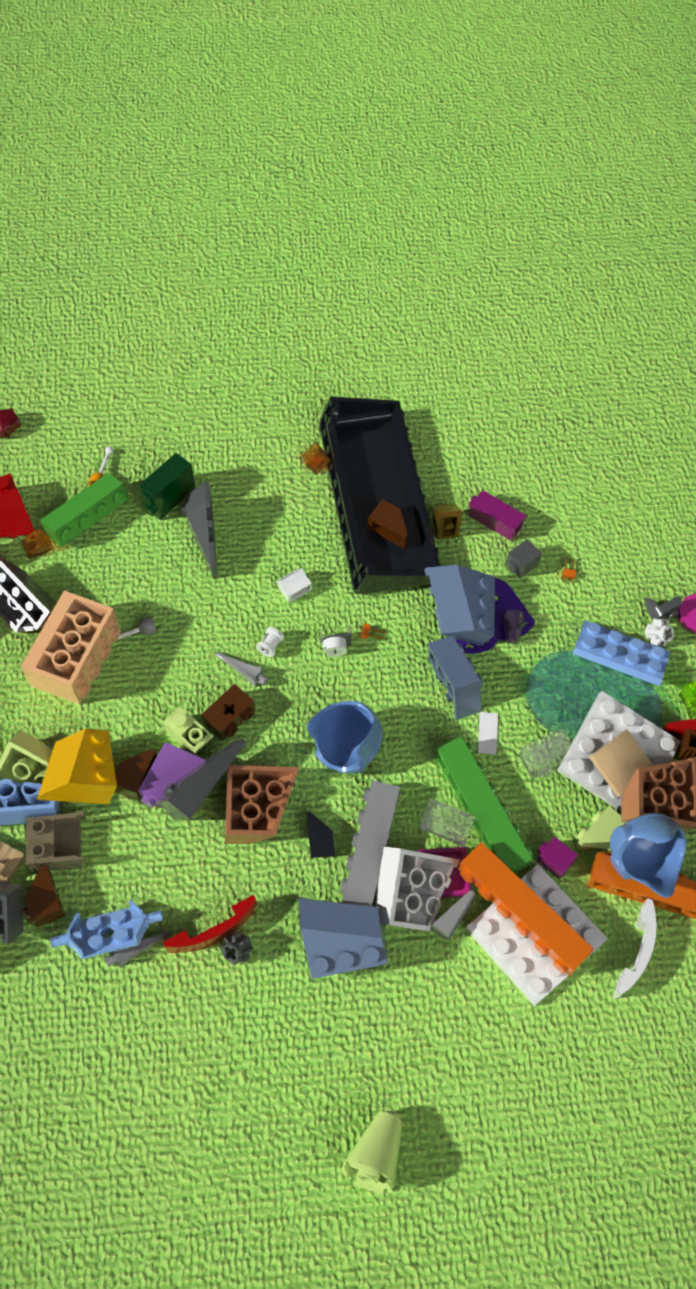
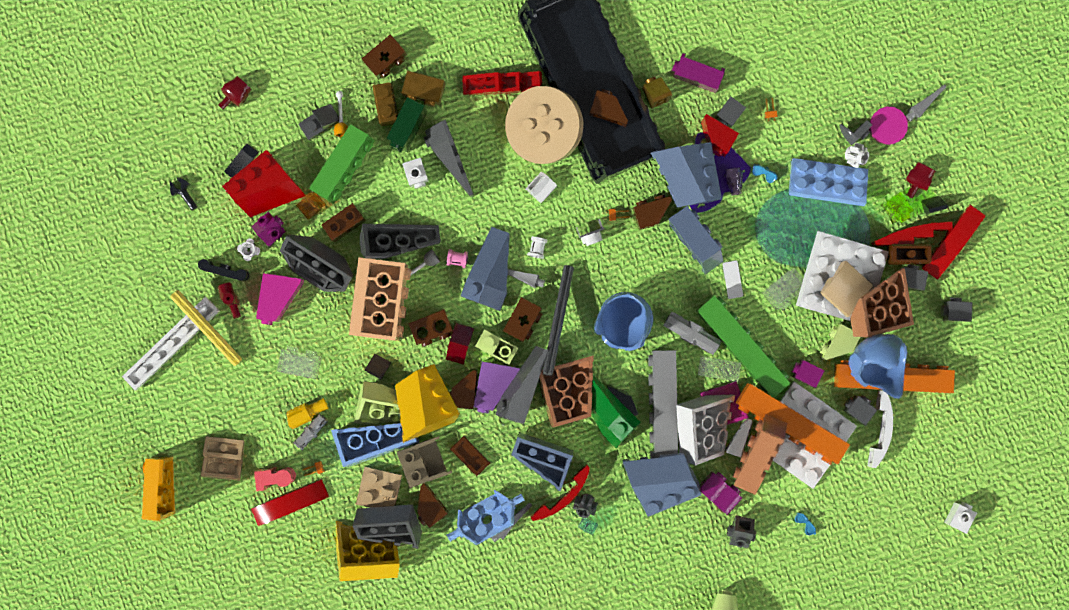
camera: 10 degrees left, 25 degrees up
clear orange slope [302,442,330,474] -> none
none -> dark grey slope [298,104,339,141]
none -> reddish brown brick [321,203,366,242]
none -> dark grey wedge [360,224,441,259]
none -> reddish brown brick [362,34,407,80]
none -> black slope [364,354,391,379]
none -> pearl gold brick [372,82,398,126]
none -> pearl gold brick [401,71,445,107]
none -> white brick [402,158,429,189]
none -> reddish brown brick [408,310,453,347]
none -> dark red slope [445,323,474,365]
none -> bright pink bush [446,249,468,269]
none -> reddish brown tile [450,436,490,476]
none -> sand blue wedge [461,227,510,311]
none -> red slope [462,71,542,95]
none -> tan brick [505,86,583,164]
none -> sand blue wedge [511,432,573,491]
none -> dark grey axle [543,265,574,376]
none -> clear light blue piece [578,518,598,535]
none -> green wedge [591,375,641,449]
none -> reddish brown slope [633,195,672,230]
none -> light grey piece [663,312,721,355]
none -> magenta brick [700,471,742,515]
none -> red slope [701,114,739,157]
none -> dark grey brick [727,515,756,548]
none -> nougat wedge [733,414,787,494]
none -> dark azure piece [752,164,778,183]
none -> dark azure piece [794,512,816,536]
none -> dark grey brick [843,395,877,425]

